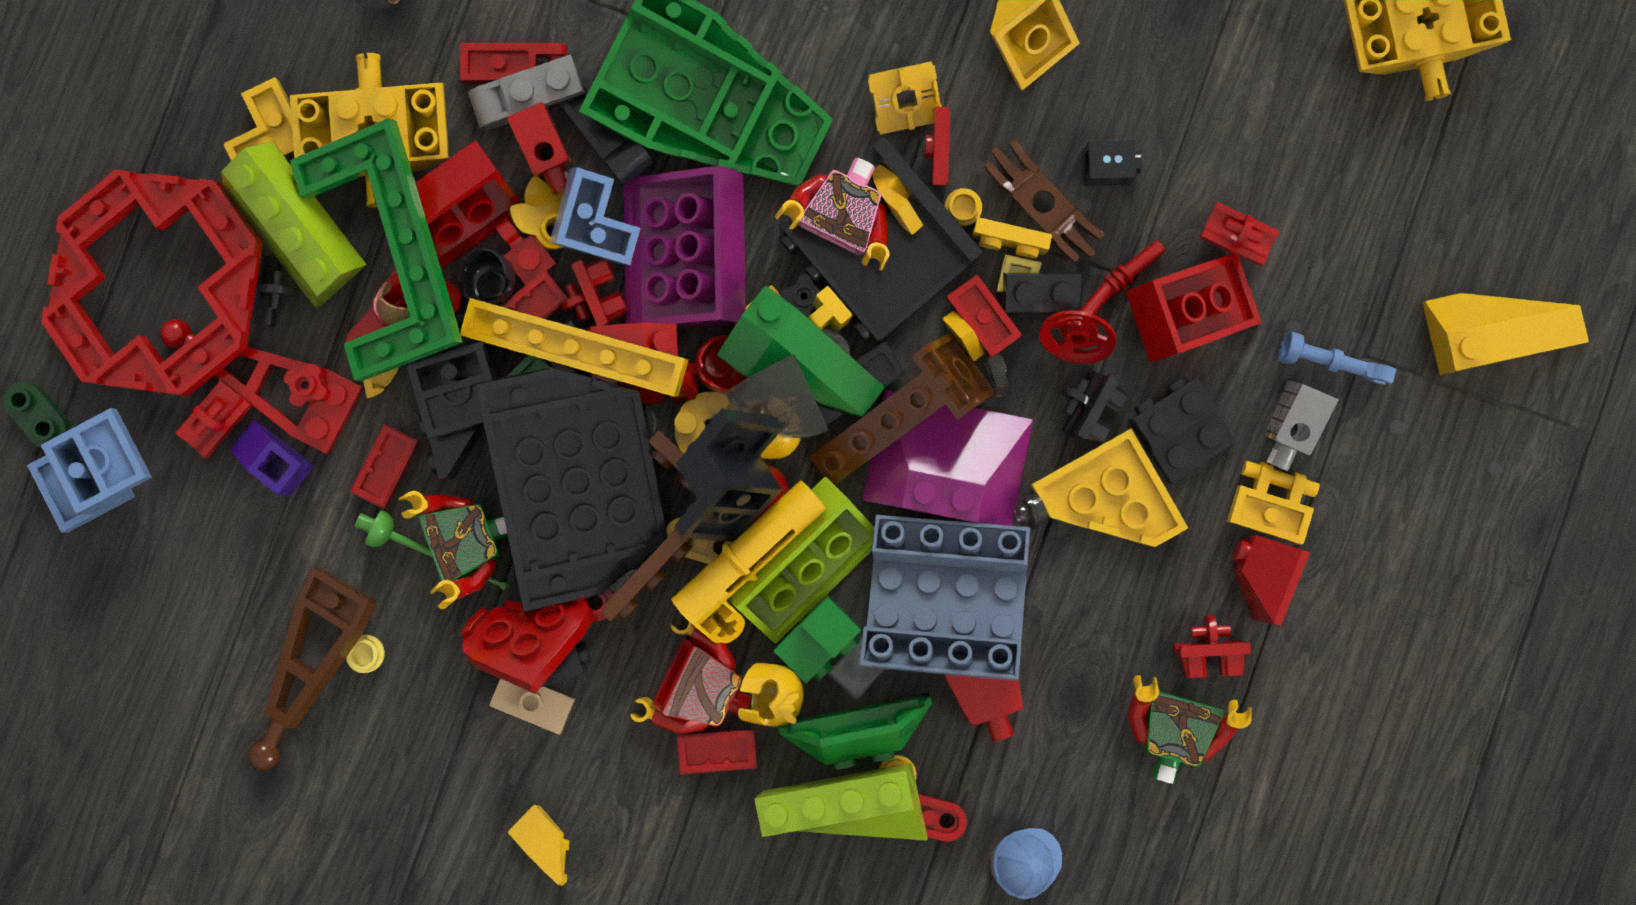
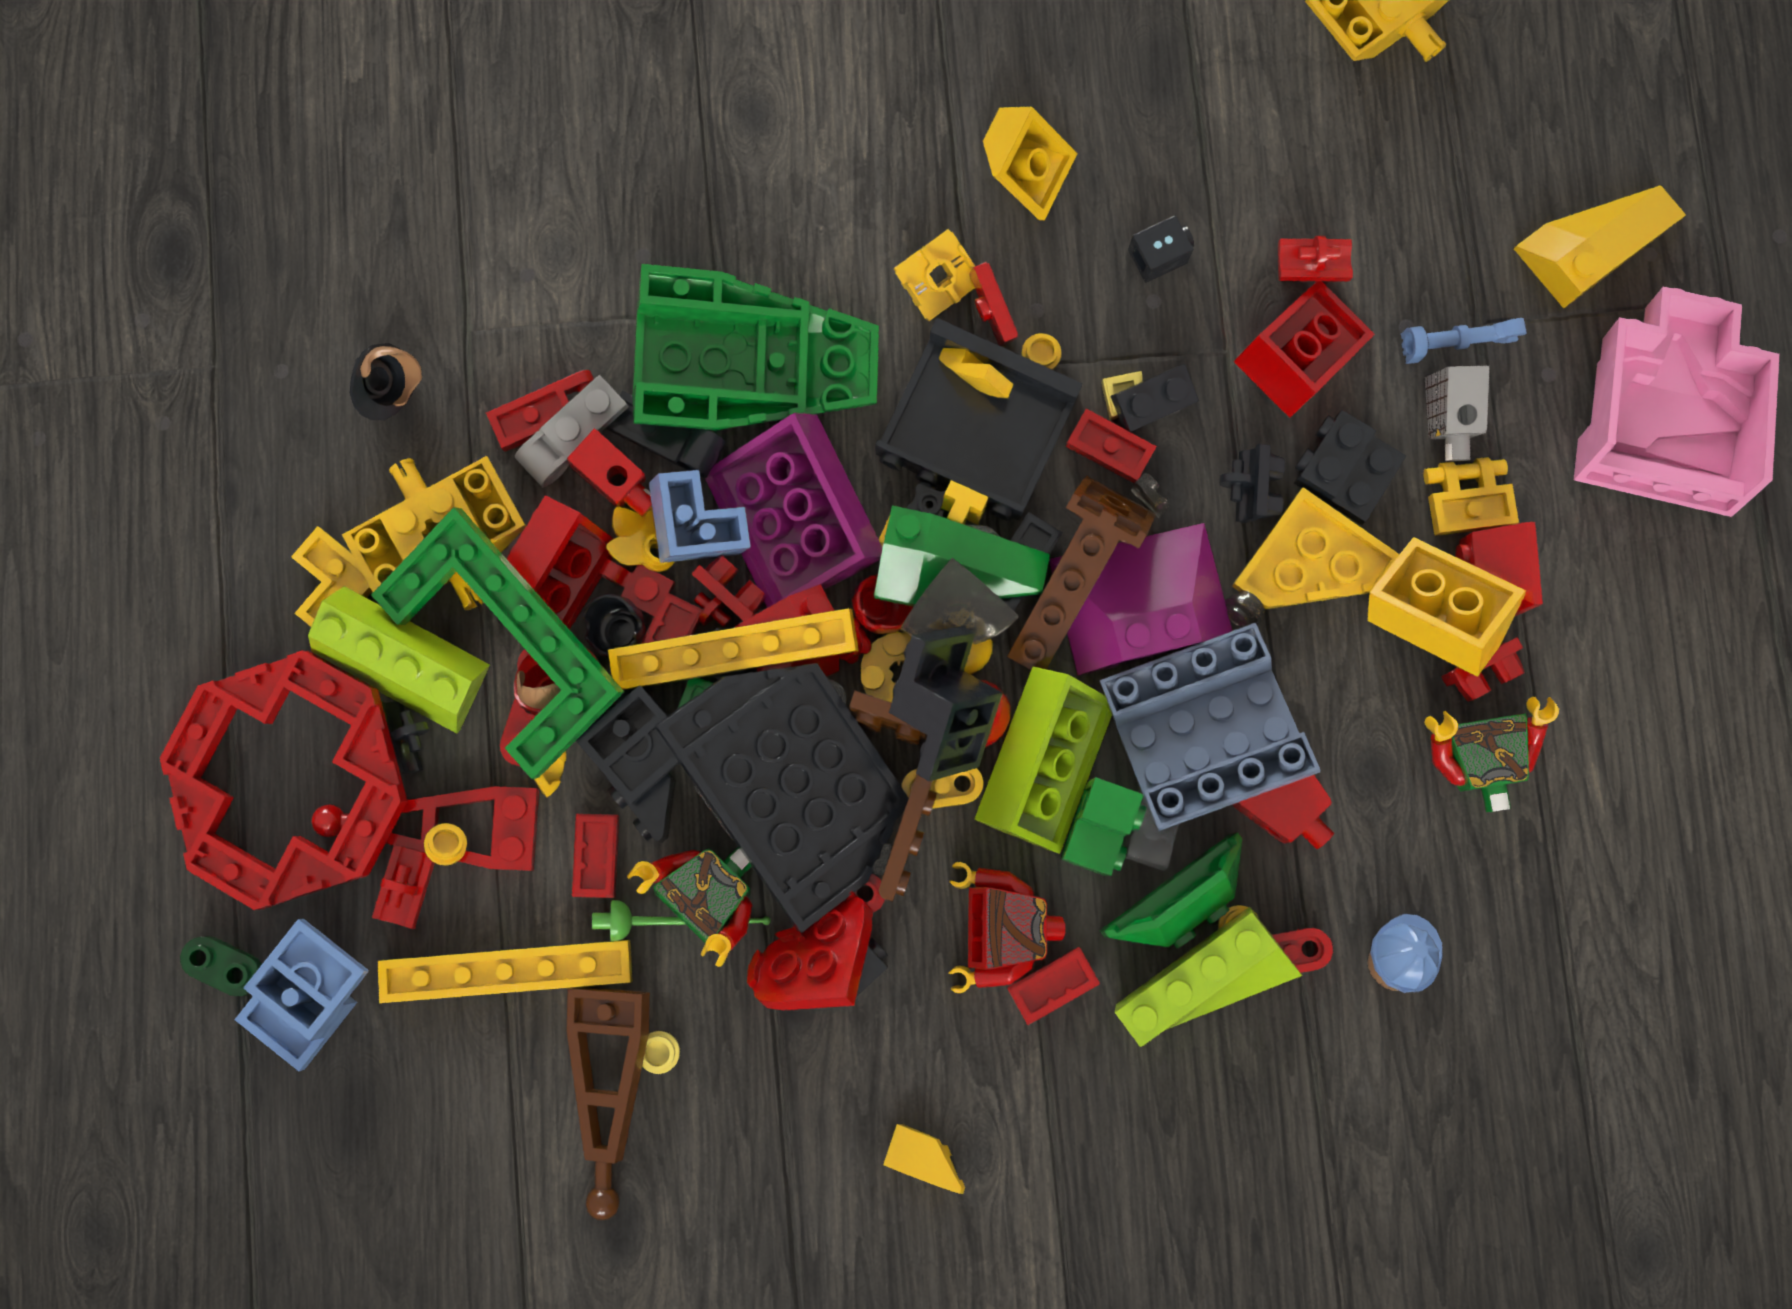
camera: 25 degrees left, 5 degrees down
dark purple slope [230,419,315,496] -> none
red plate [284,364,327,407] -> none
tan plate [489,679,576,735] -> none
yellow piece [671,480,827,644] -> none
yellow helmet [738,663,804,727] -> none
torso [775,158,890,270] -> none
yellow tile [942,311,984,362] -> none
yellow plate [971,217,1052,259] -> none
reddish brown piece [984,138,1105,263] -> none
red dish [1039,240,1166,364] -> none
none -> yellow plate [378,940,633,1003]
none -> yellow plate [424,823,467,865]
none -> yellow slope [1367,537,1526,677]
none -> bright pink panel [1574,287,1780,517]

